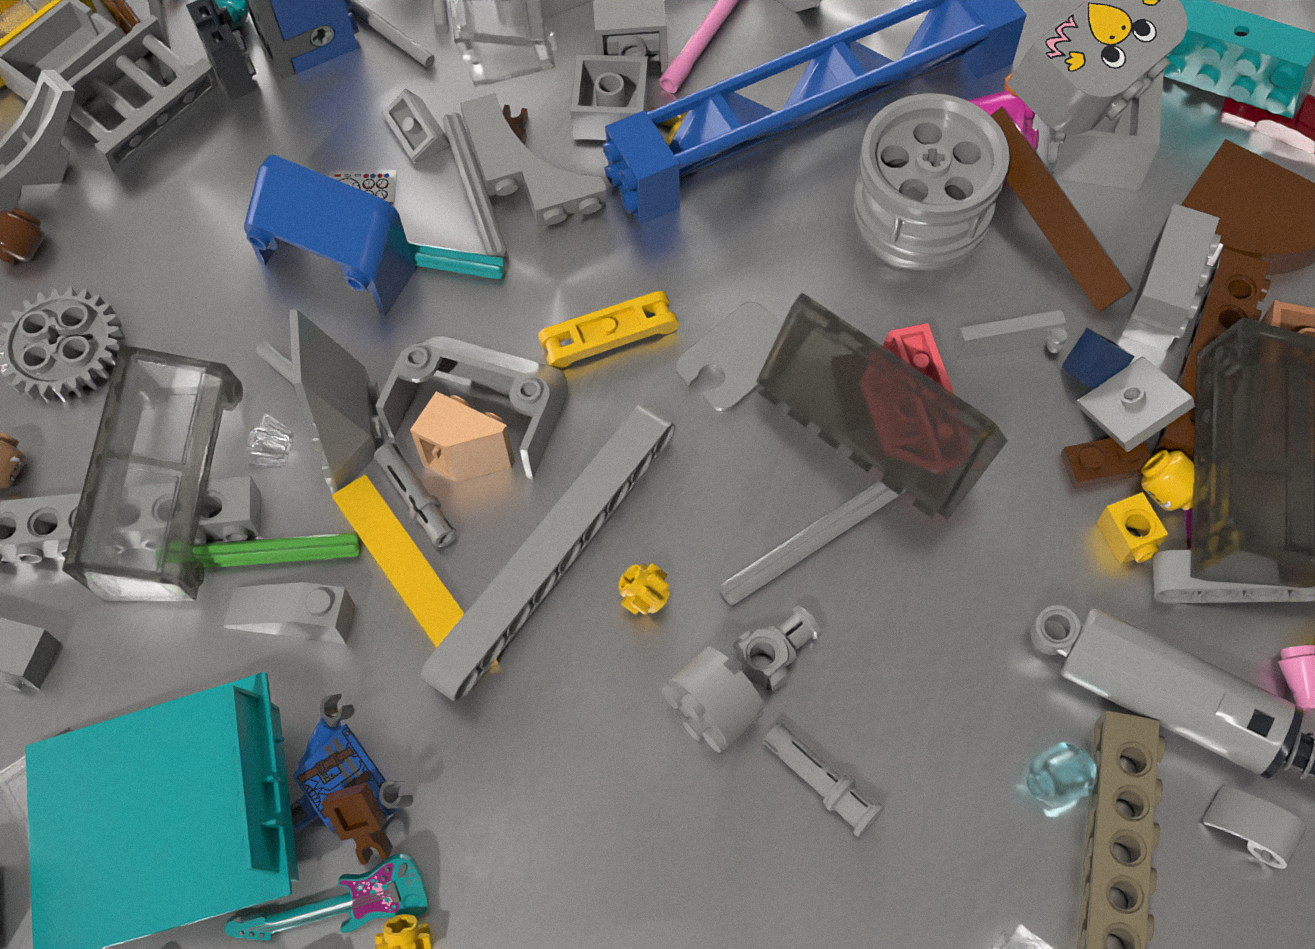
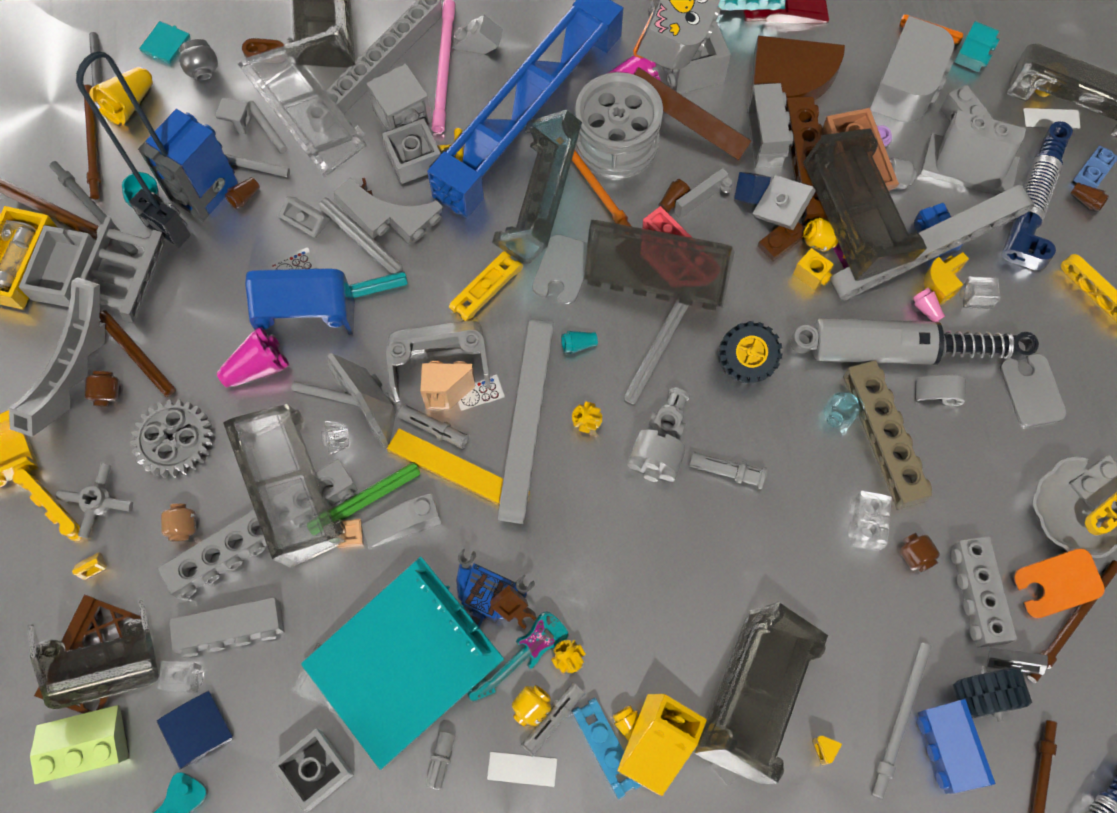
camera: 30 degrees left, 5 degrees up
none -> reddish brown axle [99,310,176,397]
none -> dark pink cone [217,327,289,388]
none -> reddish brown cone [225,177,260,209]
none -> light nougat tile [335,519,364,548]
none -> white sticker [458,374,505,411]
none -> clear smoke windscreen [492,110,582,264]
none -> orange bar [556,133,636,237]
none -> teal cone [561,331,598,354]
none -> reddish brown cone [658,179,691,213]
none -> black wheel [718,321,783,383]

